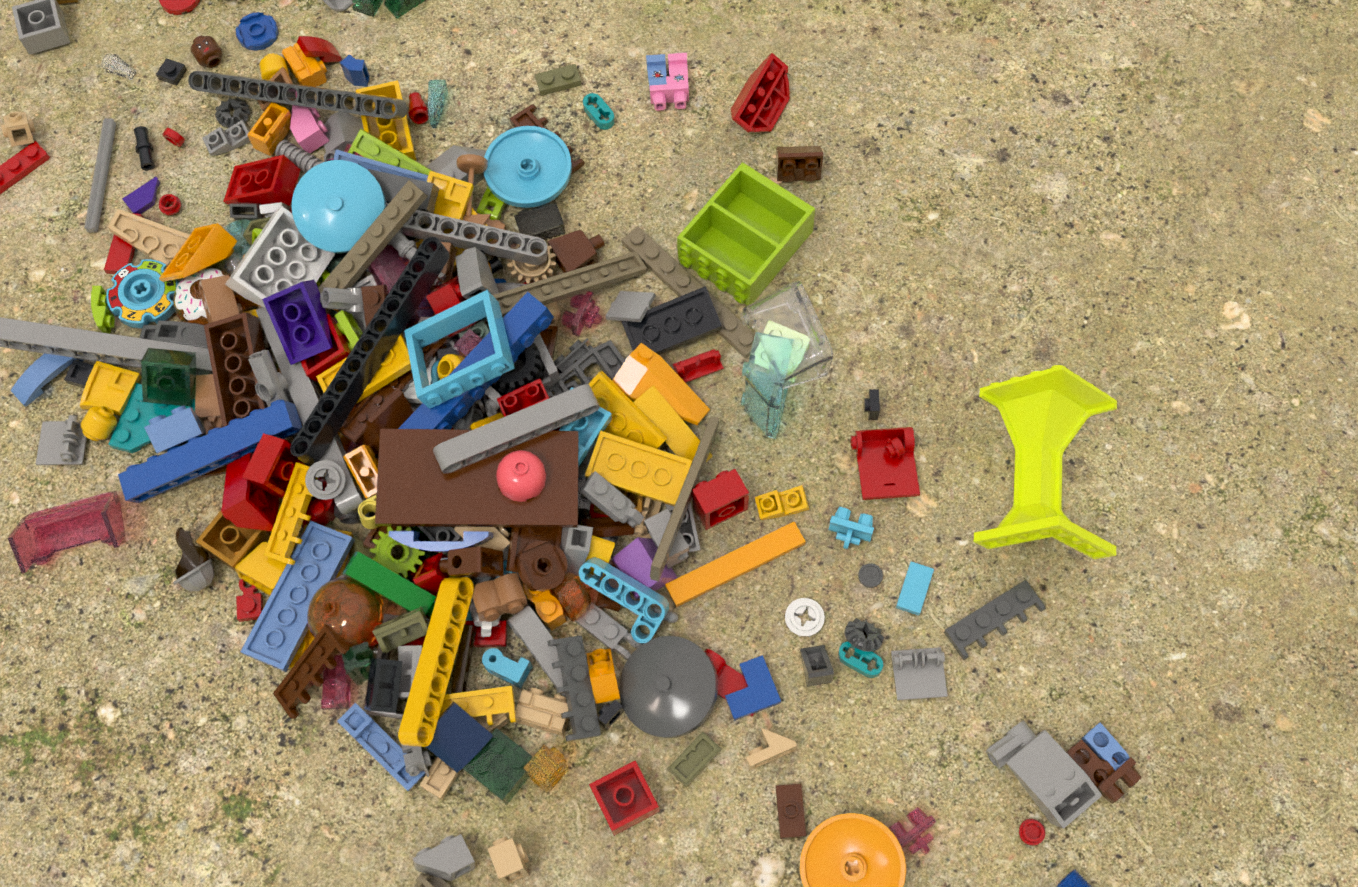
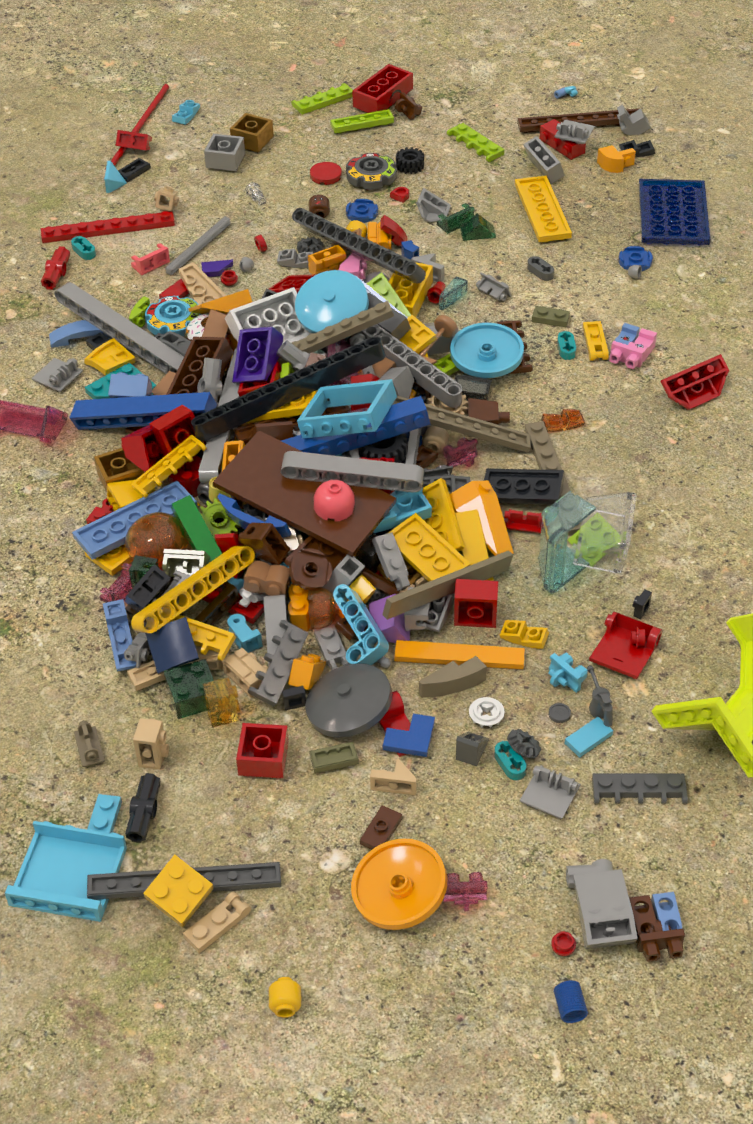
camera: 30 degrees right, 20 degrees down
yellow head [81,406,117,441] -> none
black pin [134,126,155,171] -> none
clear green brick [141,348,196,407] -> none
black plate [156,58,187,86] -> none
piece [173,527,214,591] -> none
reddish brown hinge [273,624,349,719] -> none
light grey gear [305,460,346,500] -> none
light grey slope [413,834,475,881] -> none
light grey piece [605,291,656,322] -> none
lime container [677,162,815,307] -> none
reddish brown slope [776,146,823,183] -> none
none -> coral hinge [131,243,170,275]
none -> light grey hinge [239,257,254,272]
none -> light grey slope [411,253,444,282]
none -> dark tan slope [419,656,487,698]
none -> light grey hinge [476,272,512,301]
none -> dark grey beam [527,256,554,281]
none -> clear orange slope [541,409,585,432]
none -> yellow plate [582,321,609,361]
none -> dark grey piece [587,665,613,727]

